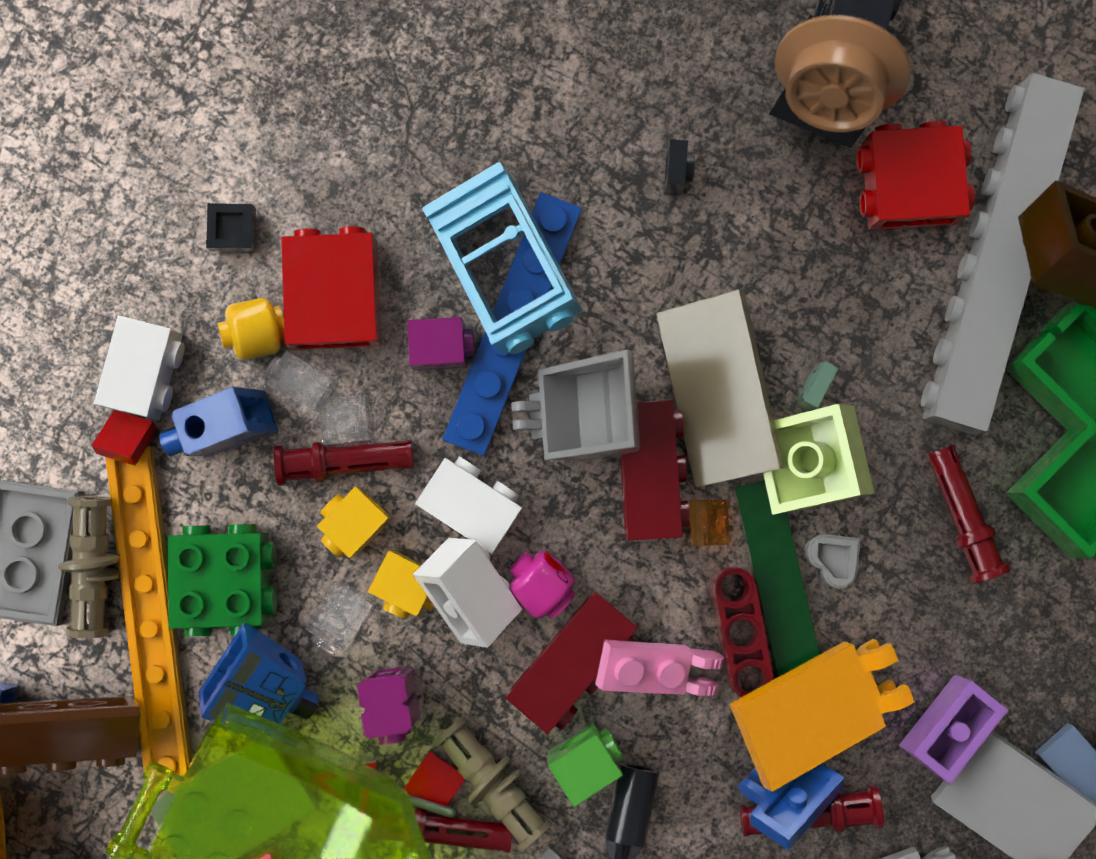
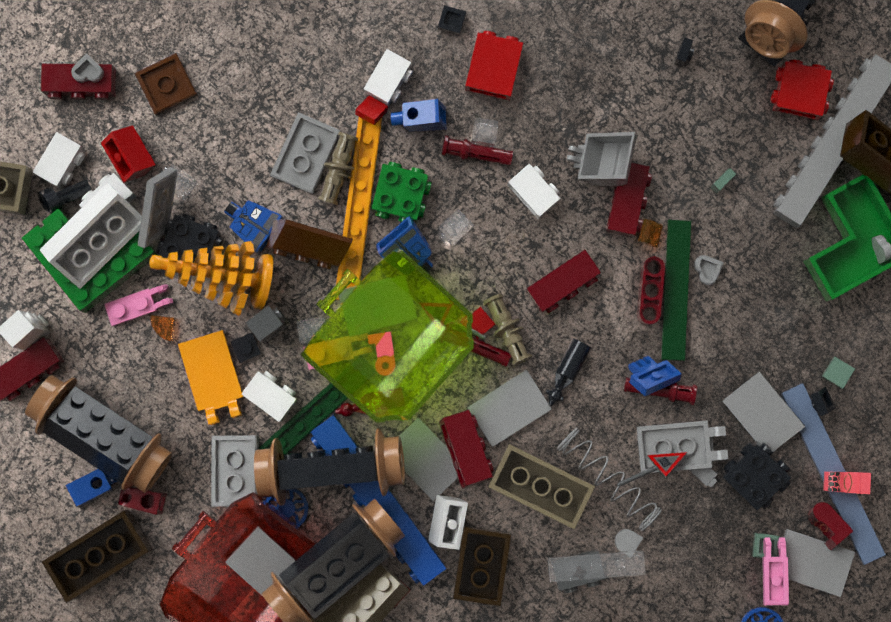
camera: 15 degrees right, 0 degrees up
yellow head [217,298,285,361] -> none
clear brick [262,350,340,421] -> none
yellow brick [317,486,393,558] -> none
magenta brick [357,666,420,745] -> none
yellow brick [368,550,434,620] -> none
magenta brick [407,317,474,371] -> none
white brick [413,538,522,648] -> none
medium azure door [422,161,583,355] -> none
blue plate [442,192,582,457] -> none
dark pink head [508,550,576,619] -> none
bright green brick [548,721,624,807] -> none
bright pink hinge [595,640,725,696] -> none
tile [656,289,785,488] -> none
light orange tile [729,639,915,792] -> none
yellowish green slope [763,404,875,515] -> none
medium lavender brick [899,675,1008,784] -> none
dark red pin [926,445,1011,584] -> none

